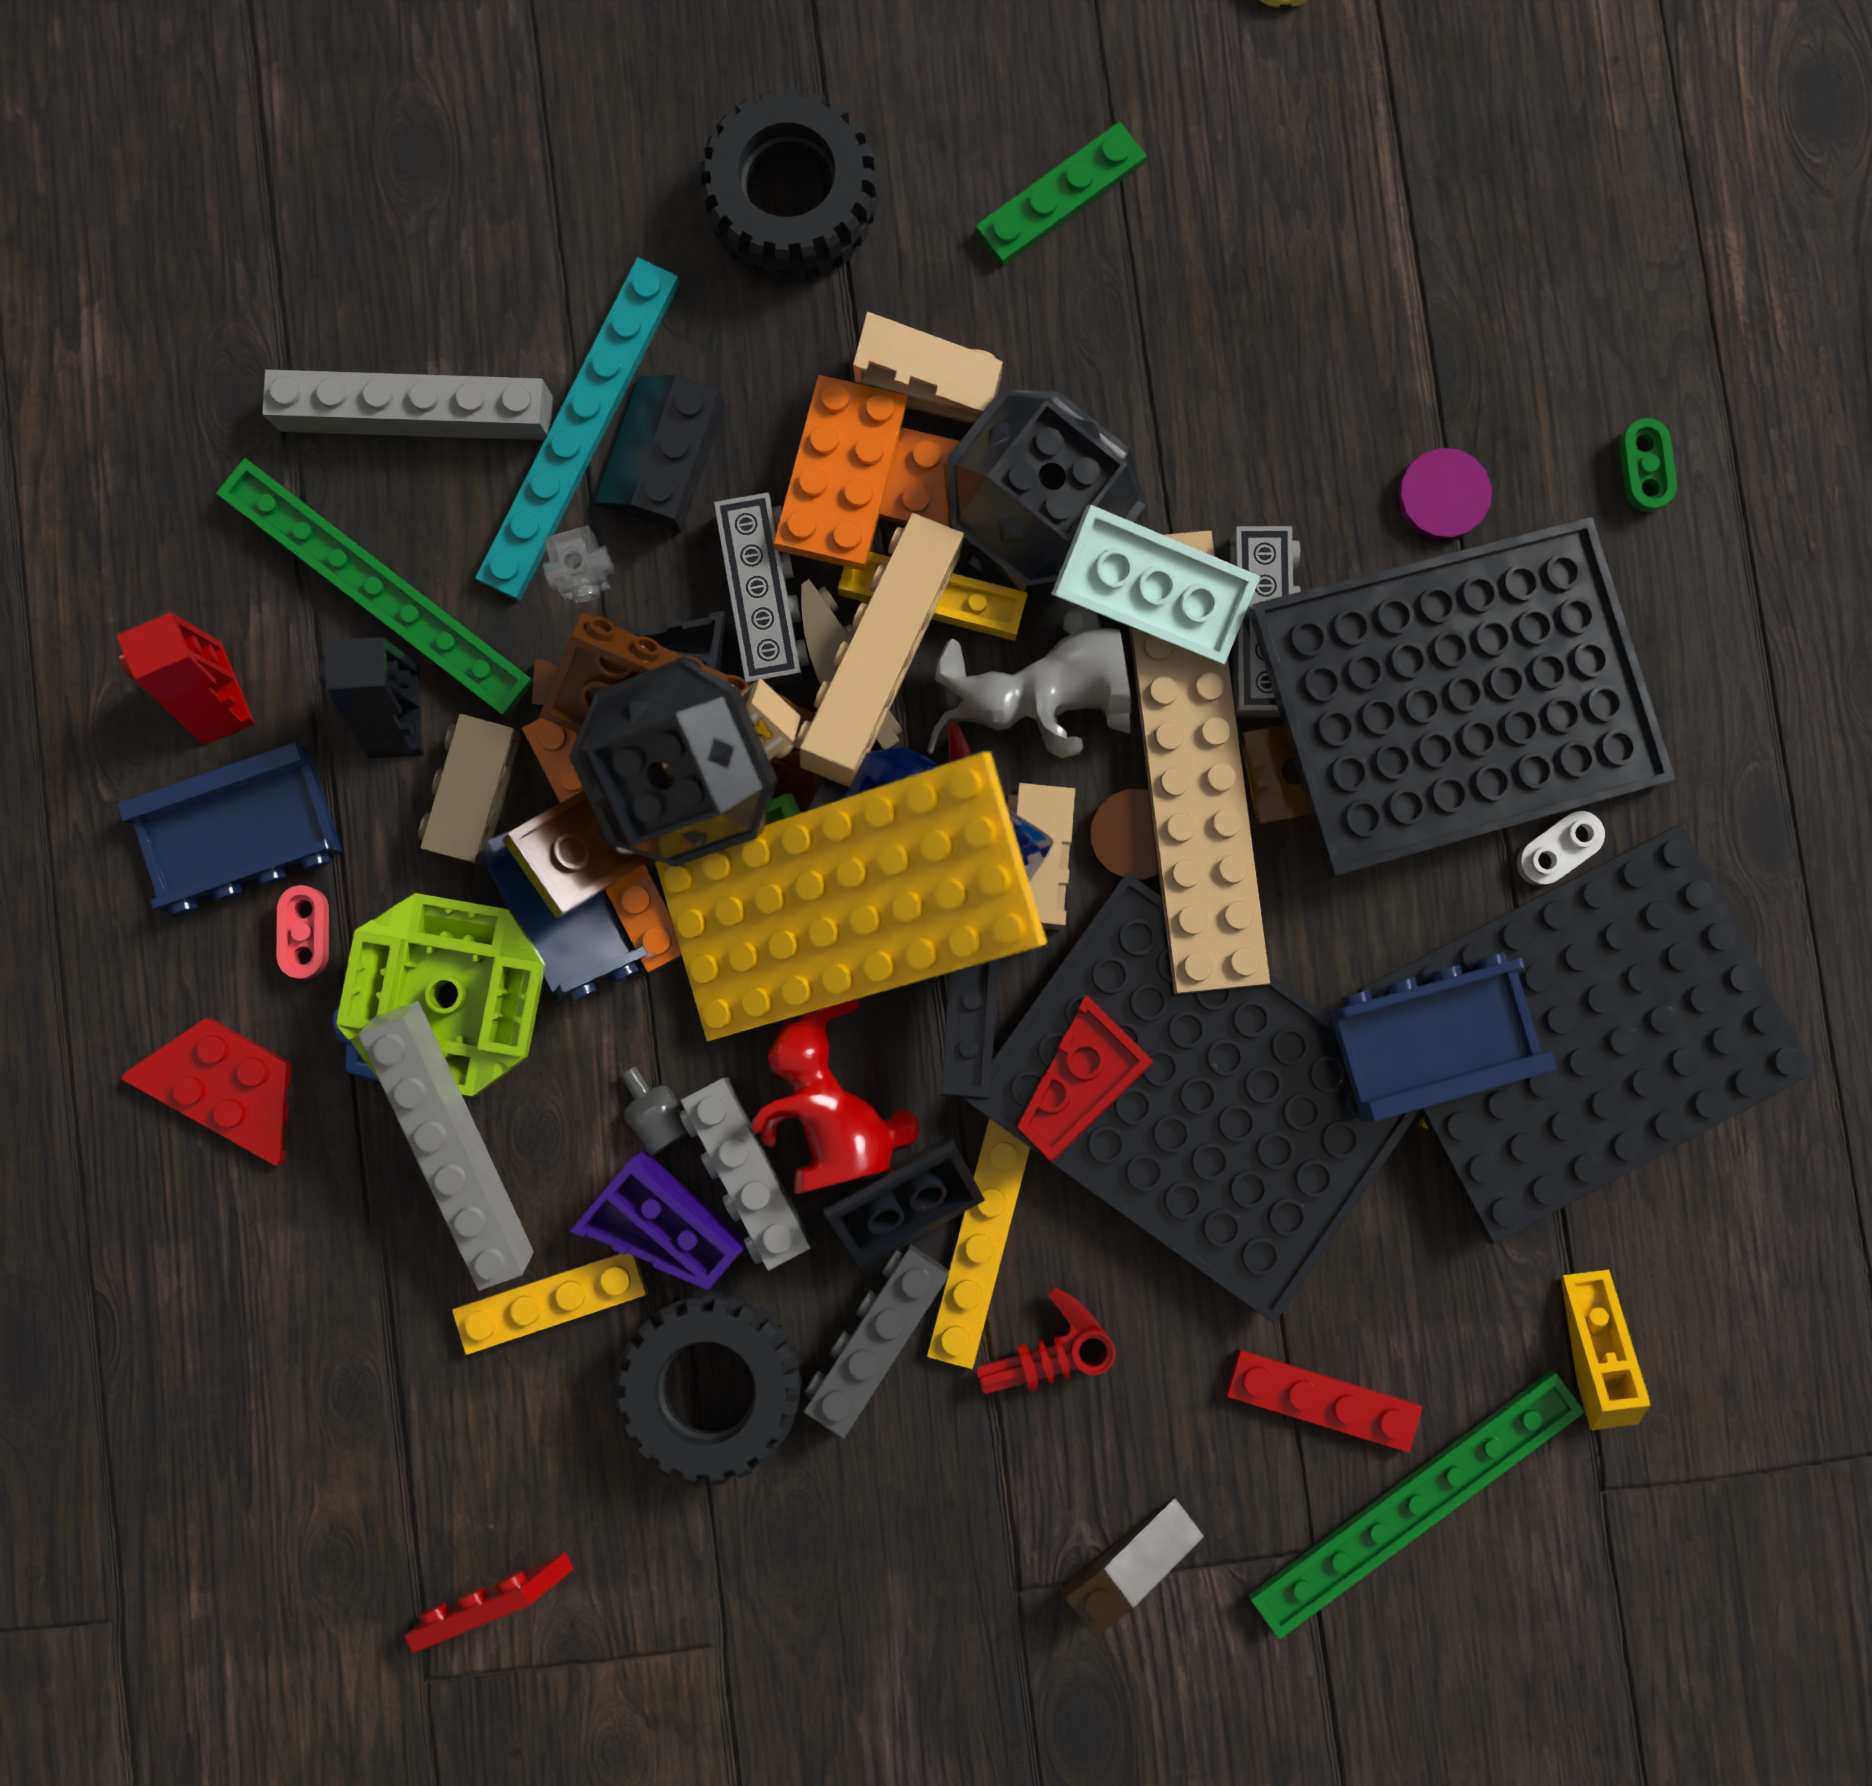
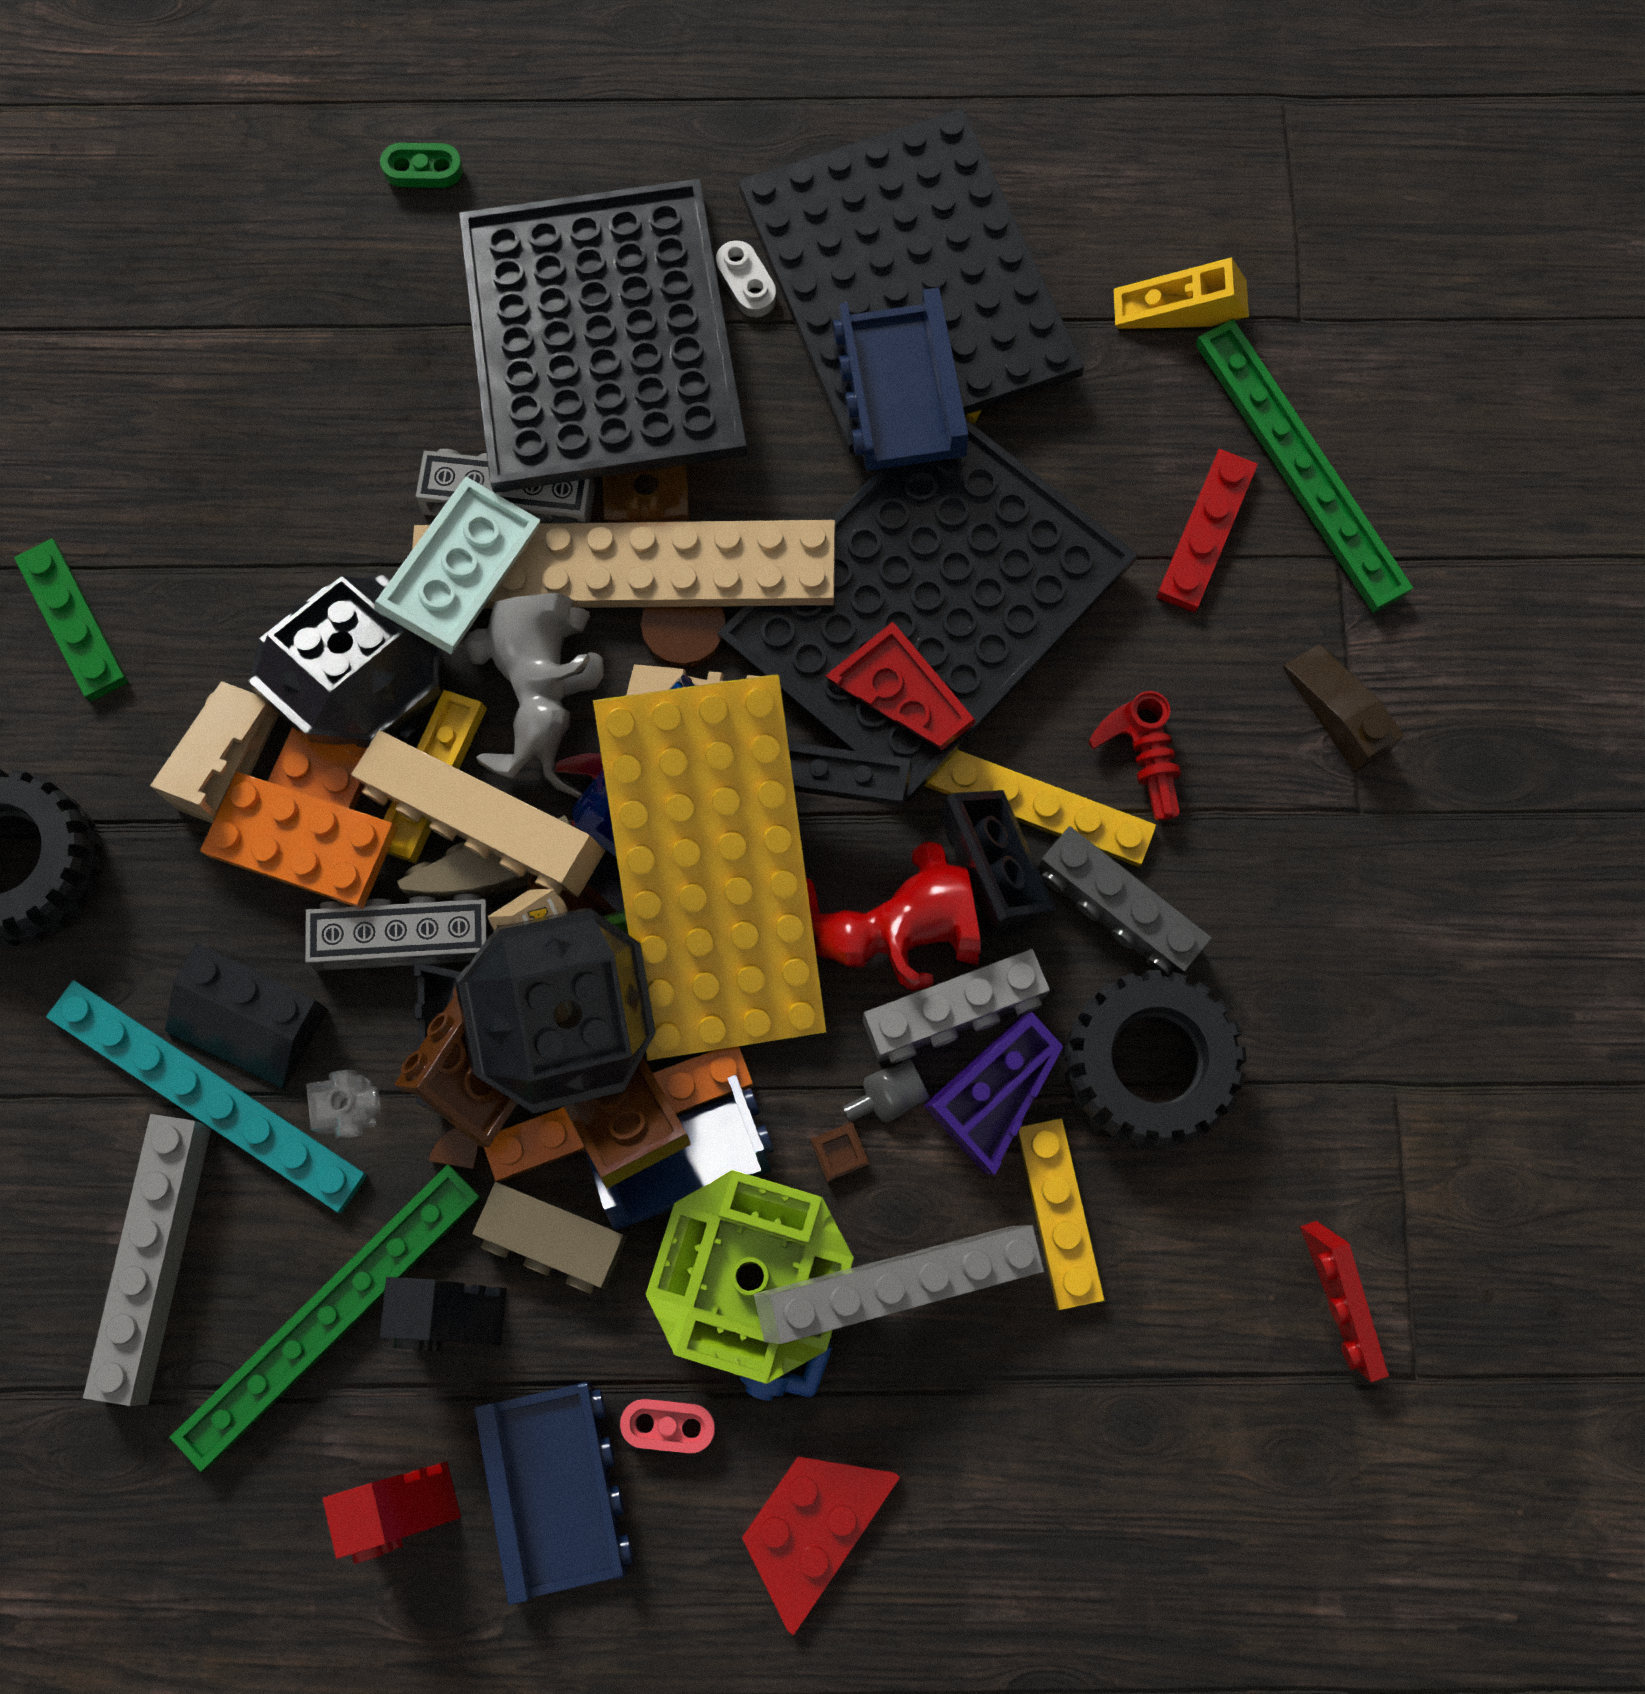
camera: 85 degrees left, 10 degrees down
magenta tile [1398,448,1492,540] -> none
none -> reddish brown tile [810,1122,870,1183]

